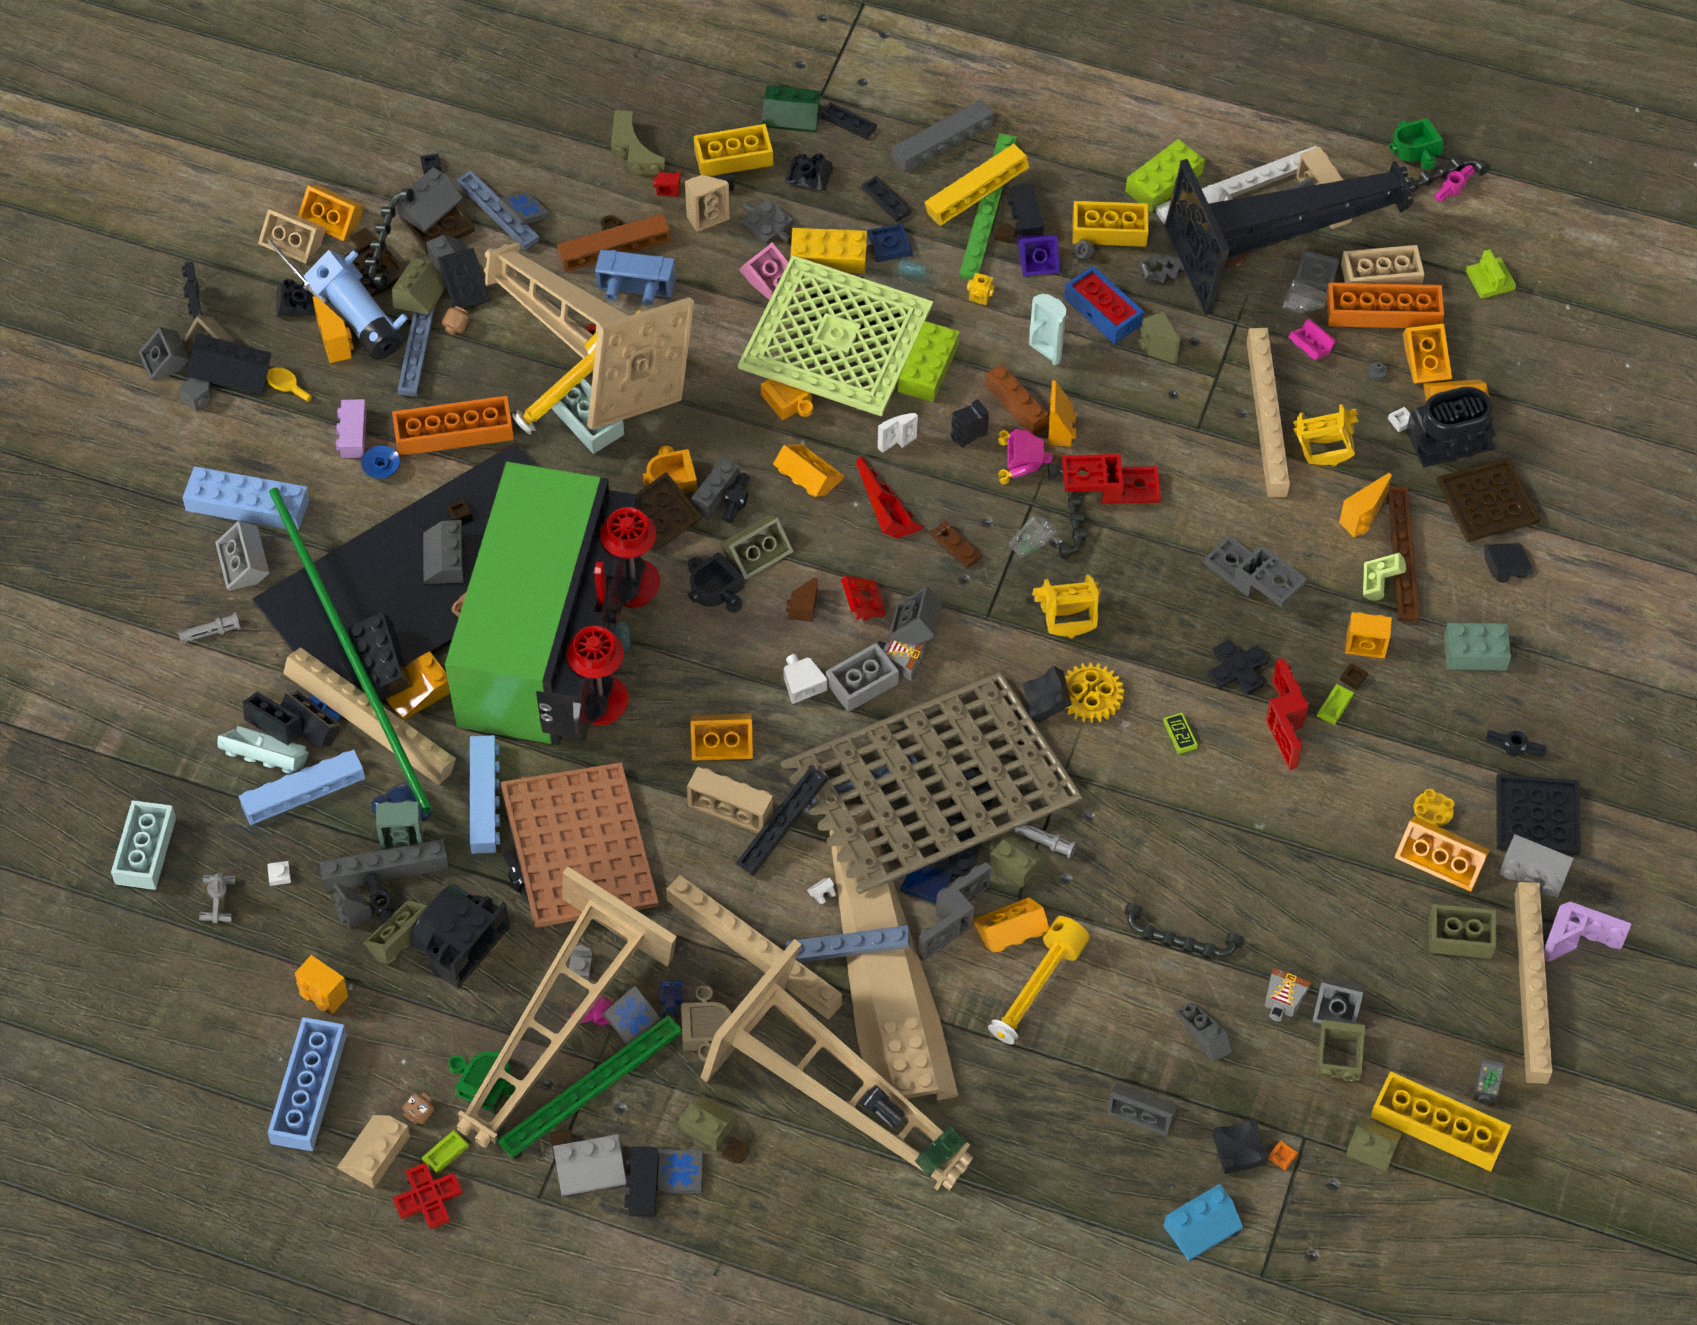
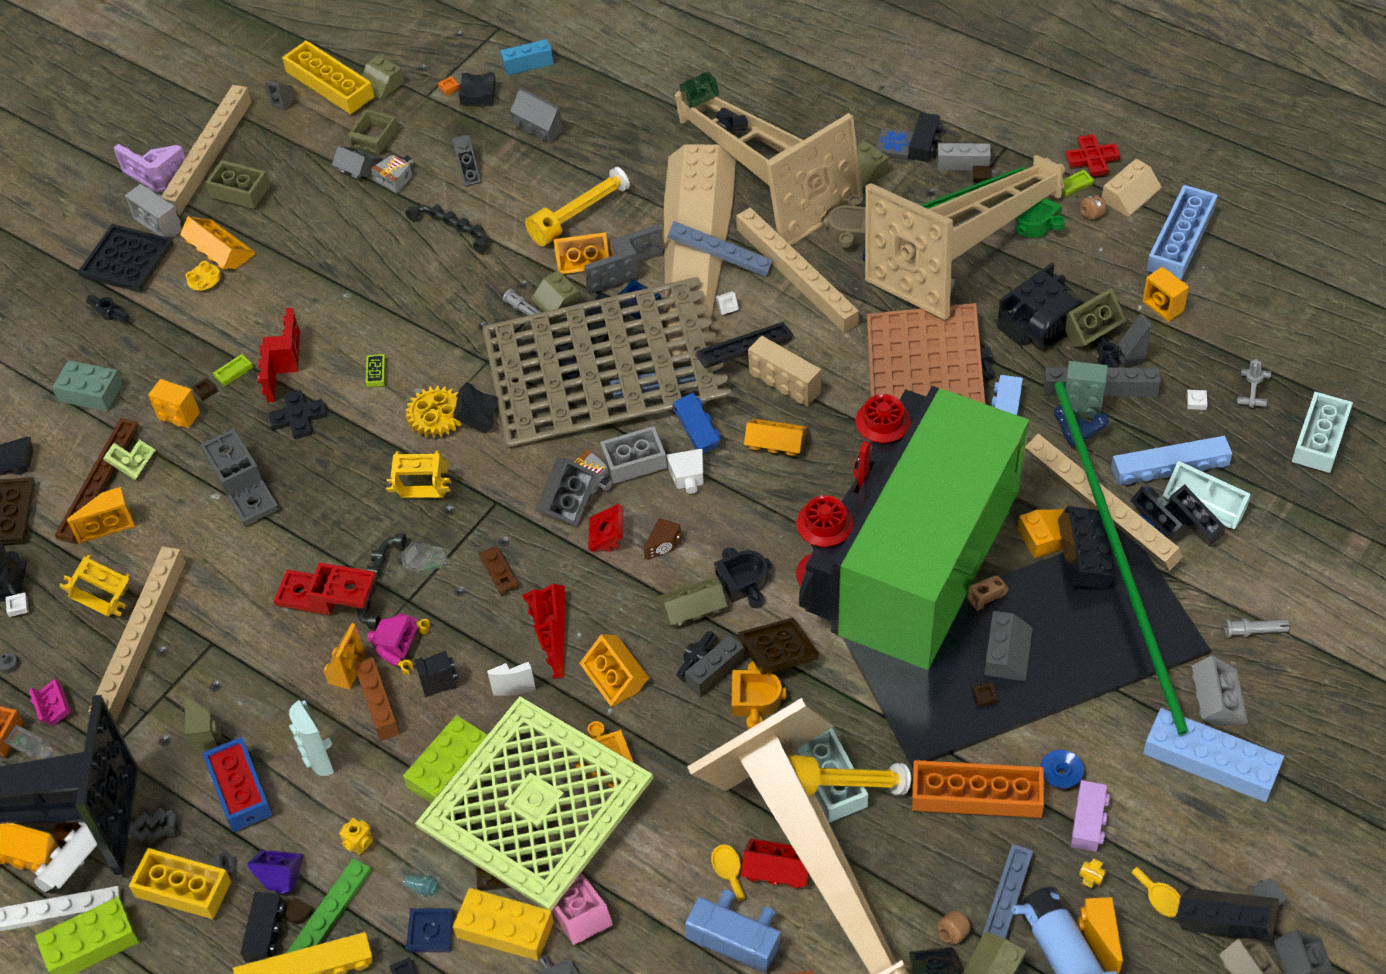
camera: 160 degrees left, 5 degrees down
none -> blue brick [673,393,721,454]
none -> yellow gear [1079,859,1106,888]

